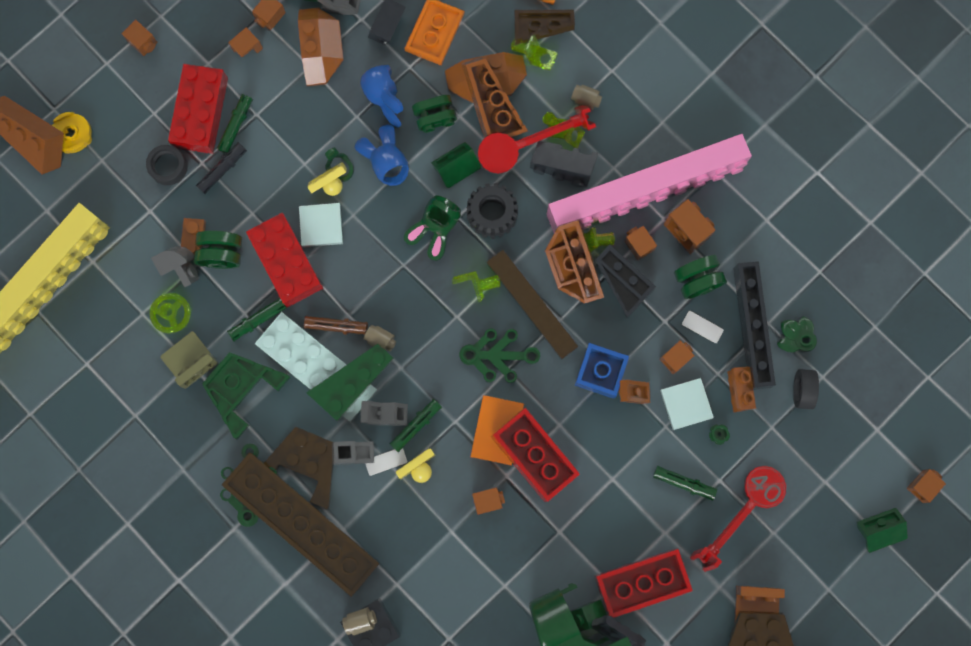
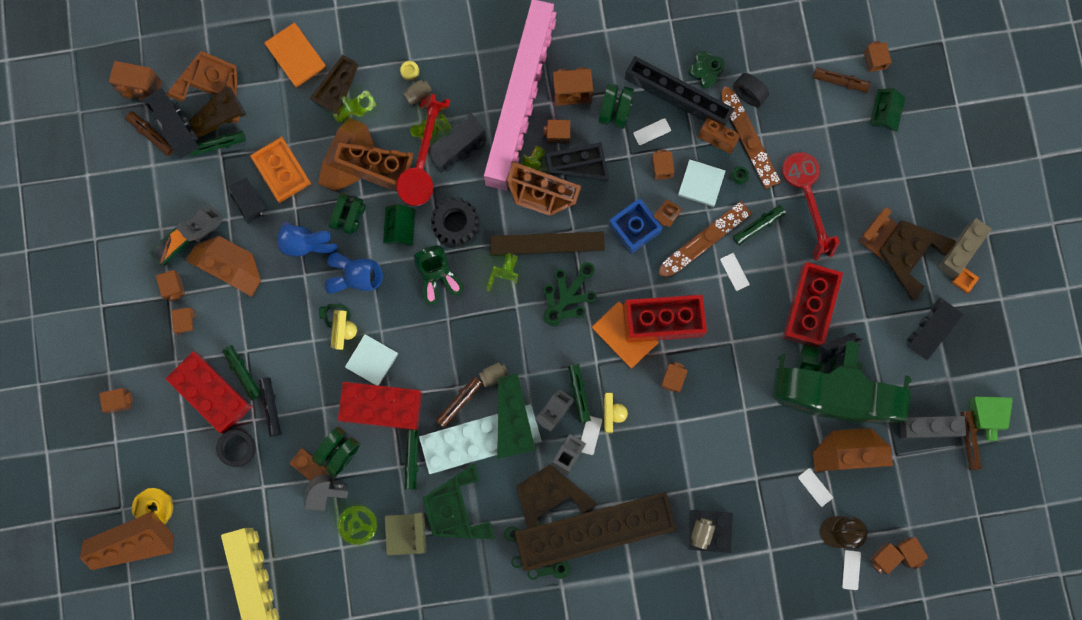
camera: 55 degrees left, 0 degrees up
none -> light yellow tile [400,61,419,81]
none -> dark orange piece [659,201,752,277]
none -> white sticker [720,253,749,291]
none -> dark orange piece [721,86,781,189]
none -> reddish brown pin [813,67,871,93]

